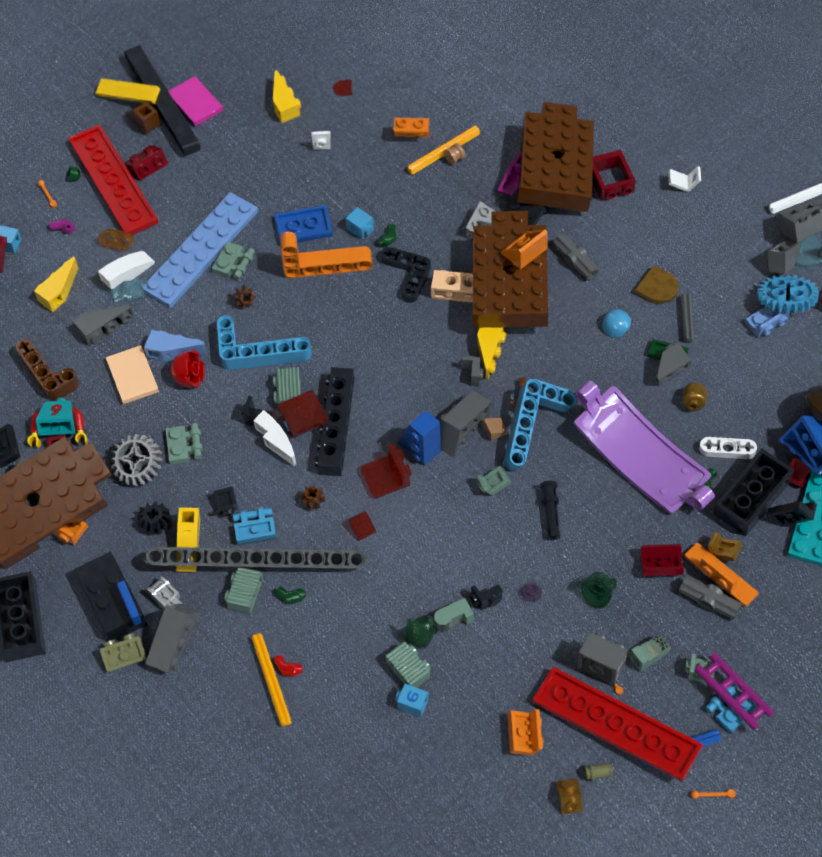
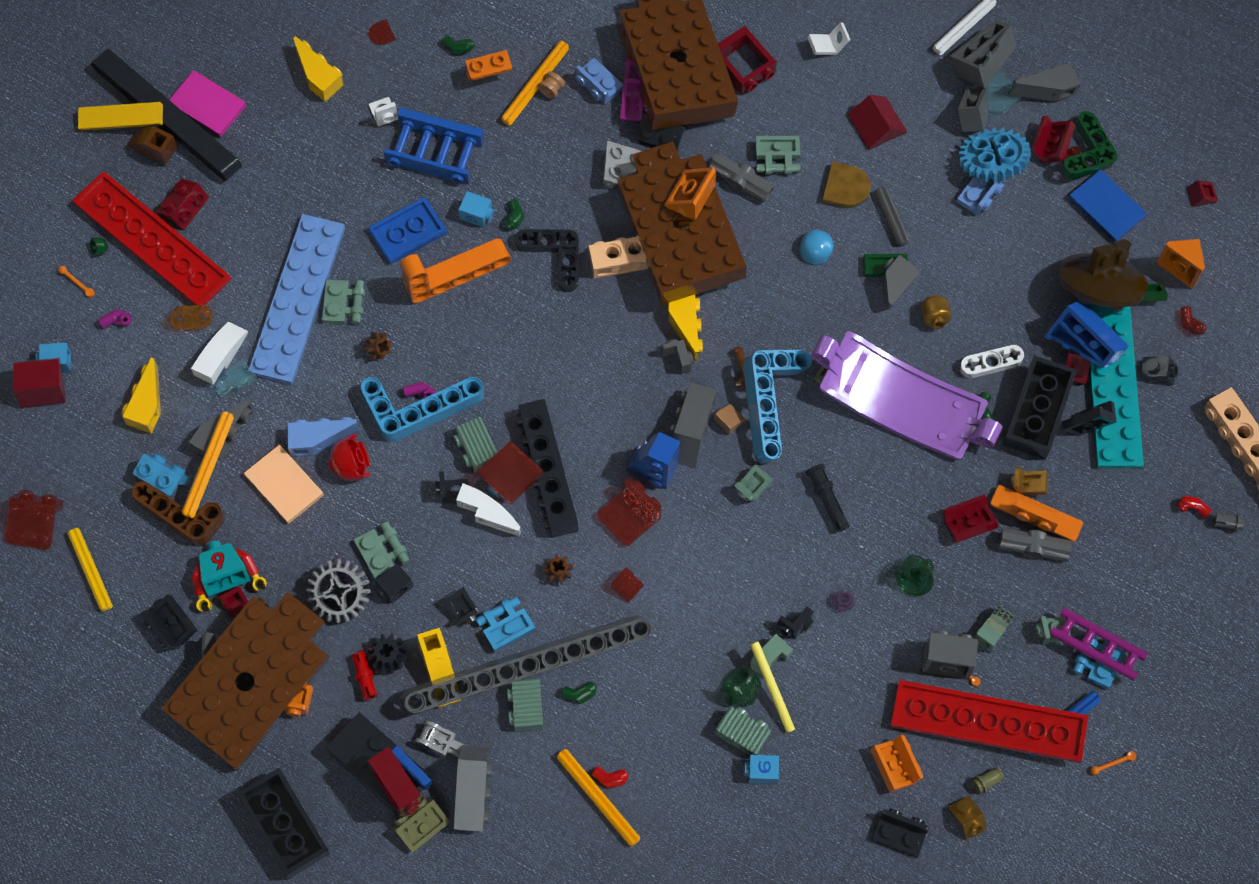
camera: 25 degrees left, 10 degrees up
none -> dark azure bracket [133,453,191,496]
none -> light orange axle [182,411,234,518]
none -> red pin [351,651,378,701]
none -> dark red window [368,747,421,817]
none -> black brick [375,563,413,604]
none -> blue fence [384,108,484,185]
none -> magenta arm [403,382,436,399]
none -> dark green arm [441,35,474,55]
none -> medium blue bracket [575,58,623,105]
none -> light yellow bar [750,641,795,733]
none -> sand green plate [755,136,801,175]
none -> dark red slope [848,95,907,150]
none -> black bracket [872,808,929,858]

